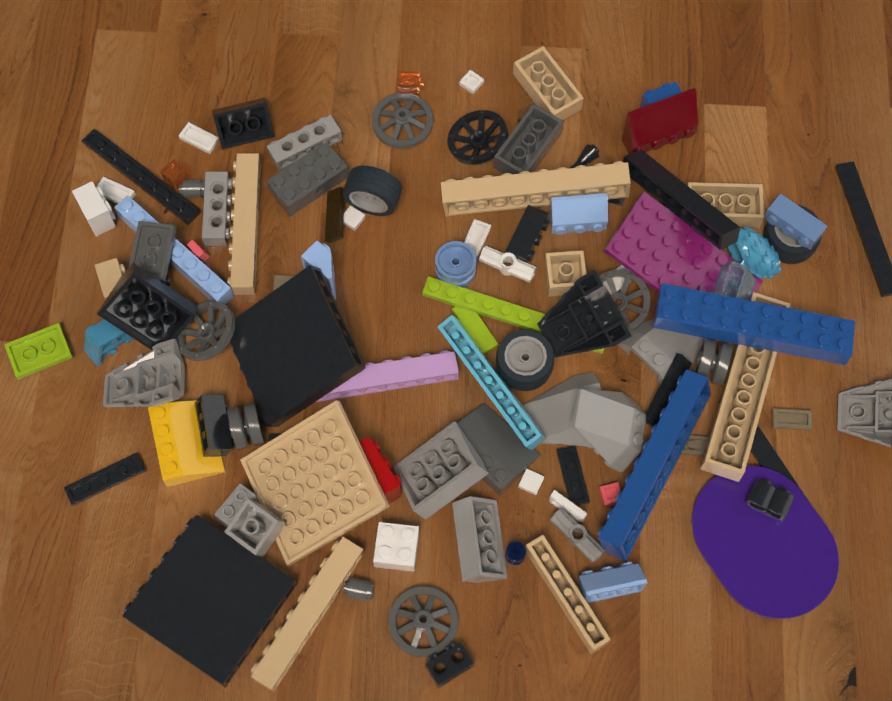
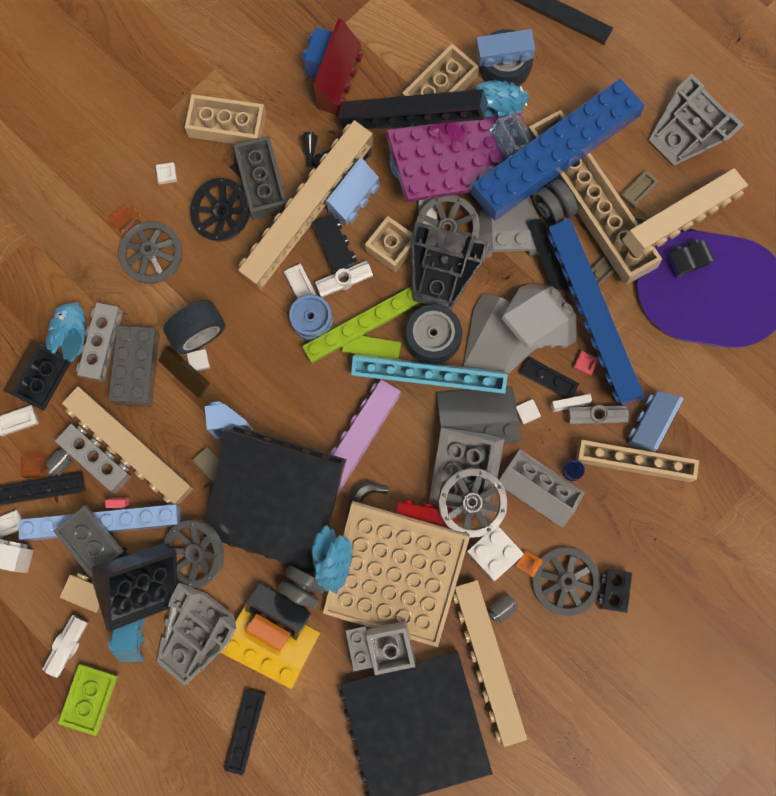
camera: 45 degrees left, 10 degrees up
none -> white piece [42,615,89,678]
none -> dark azure head [46,302,86,362]
none -> orange tile [245,614,291,652]
none -> dark azure head [312,525,352,594]
none -> pearl dark grey piece [348,481,388,516]
none -> wheel [438,468,507,538]
none -> orange tile [515,550,543,578]
none -> tan brick [622,168,748,258]

